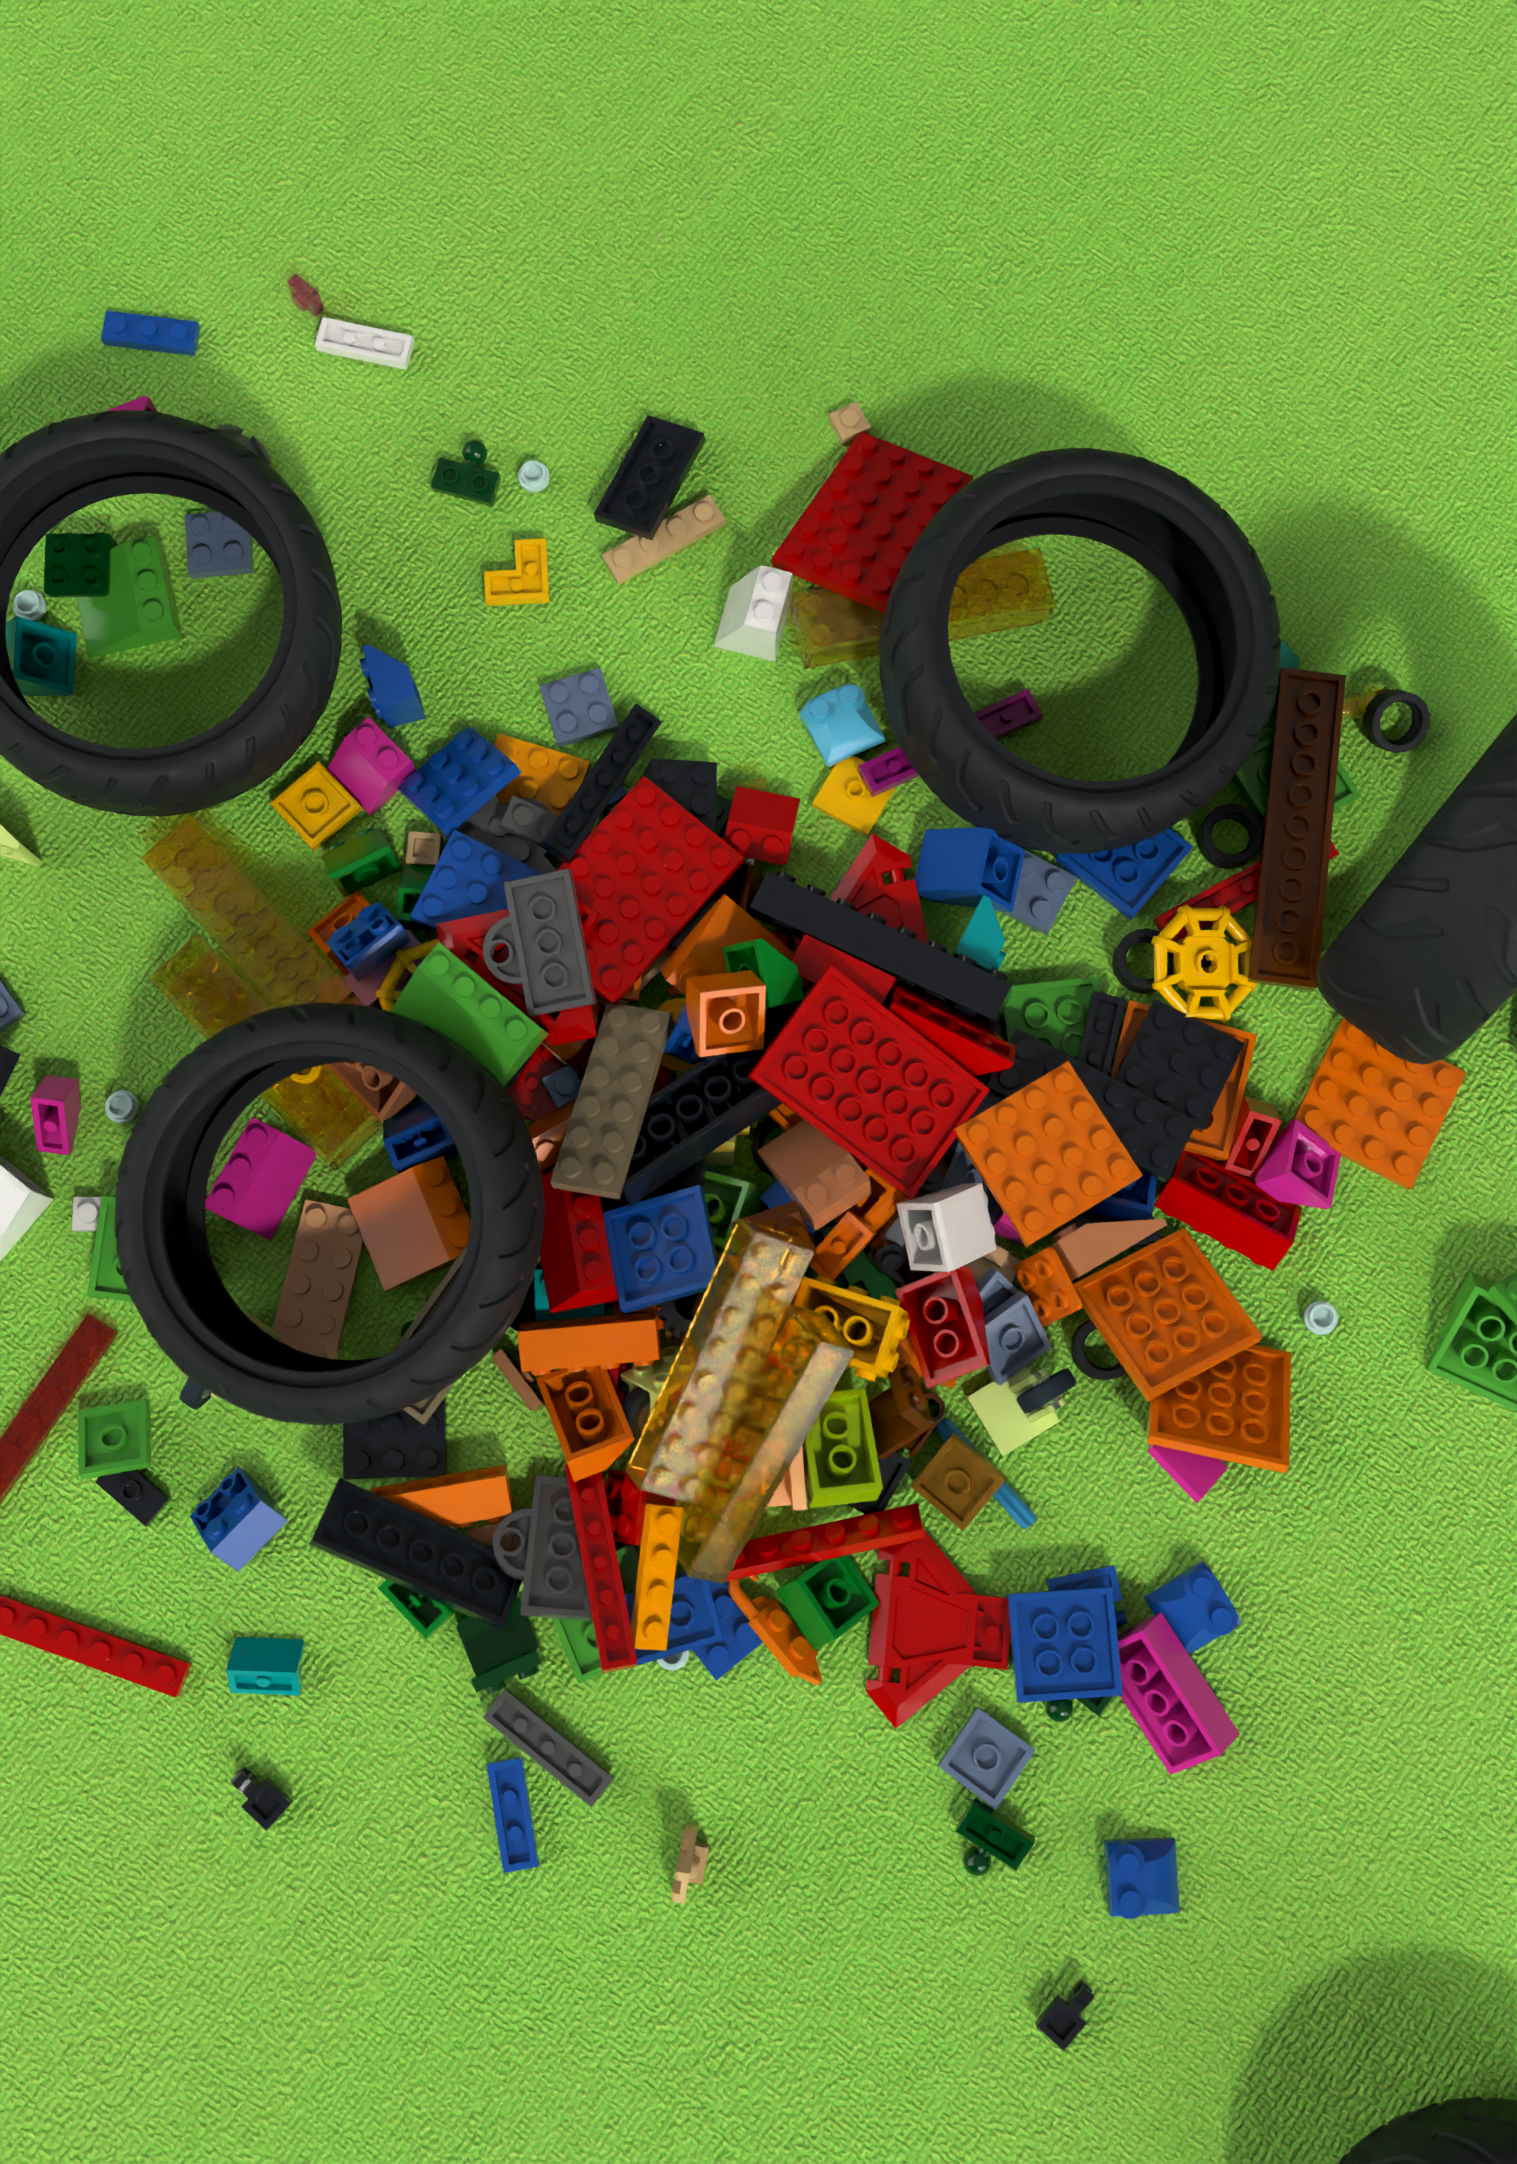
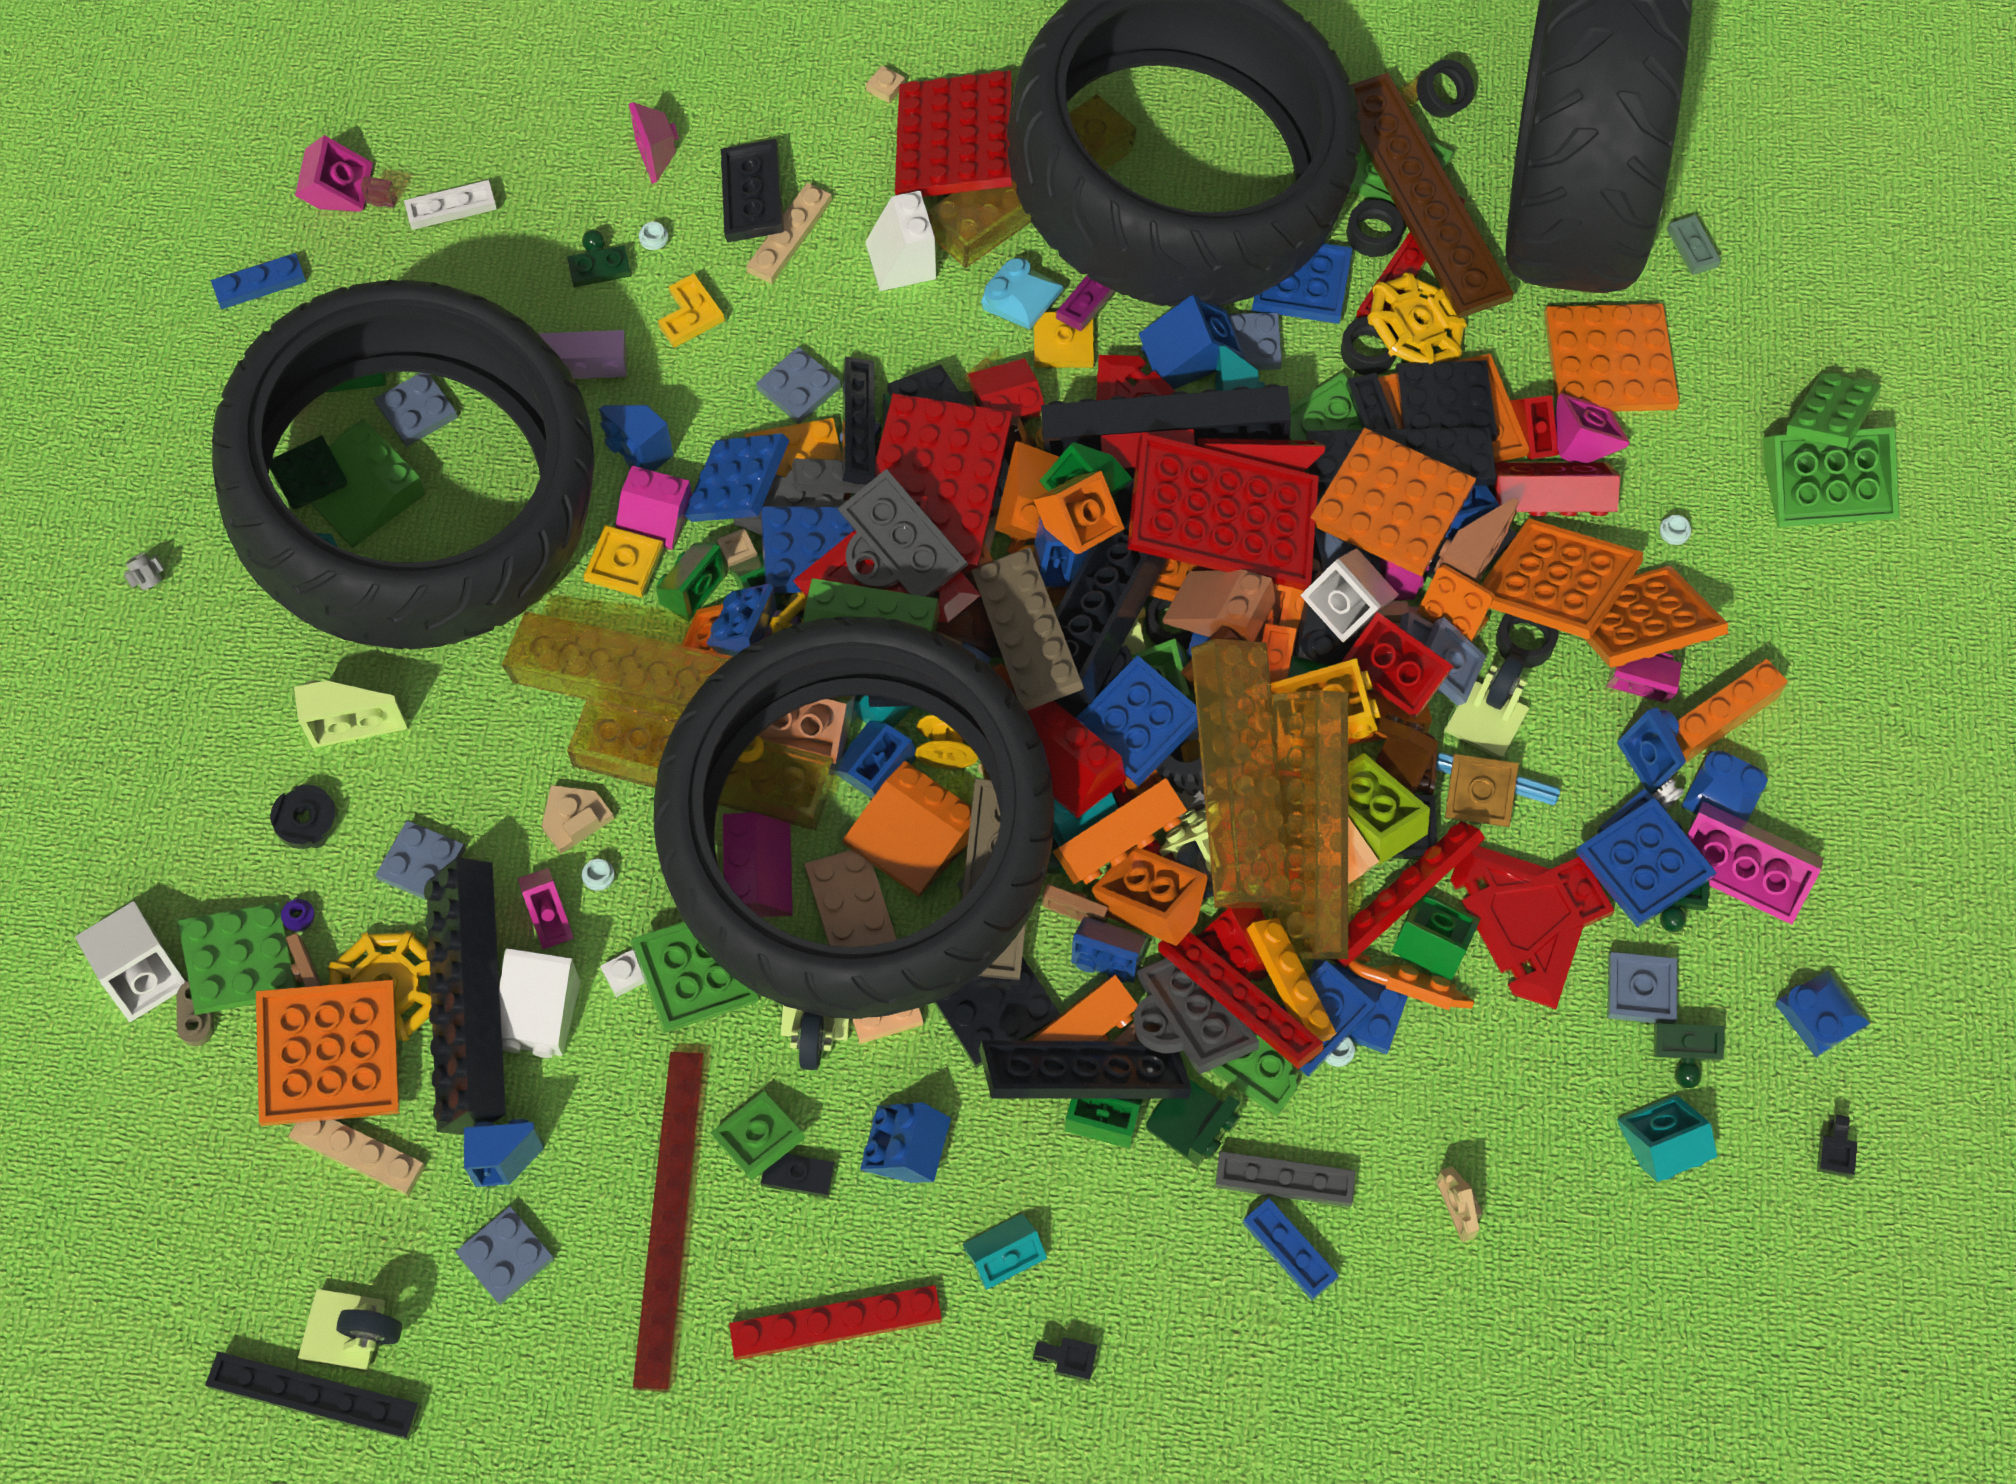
camera: 30 degrees left, 15 degrees down
none -> dark pink slope [295,135,373,212]
none -> lavender brick [538,330,627,379]
none -> tan plate [541,785,615,854]
none -> dark pink slope [628,102,679,184]
none -> blue slope [1071,916,1147,983]
none -> blue slope [1617,707,1686,795]
none -> teal slope [1617,1095,1718,1182]
none -> white bush [1653,779,1684,809]
none -> orange brick [1676,659,1788,763]

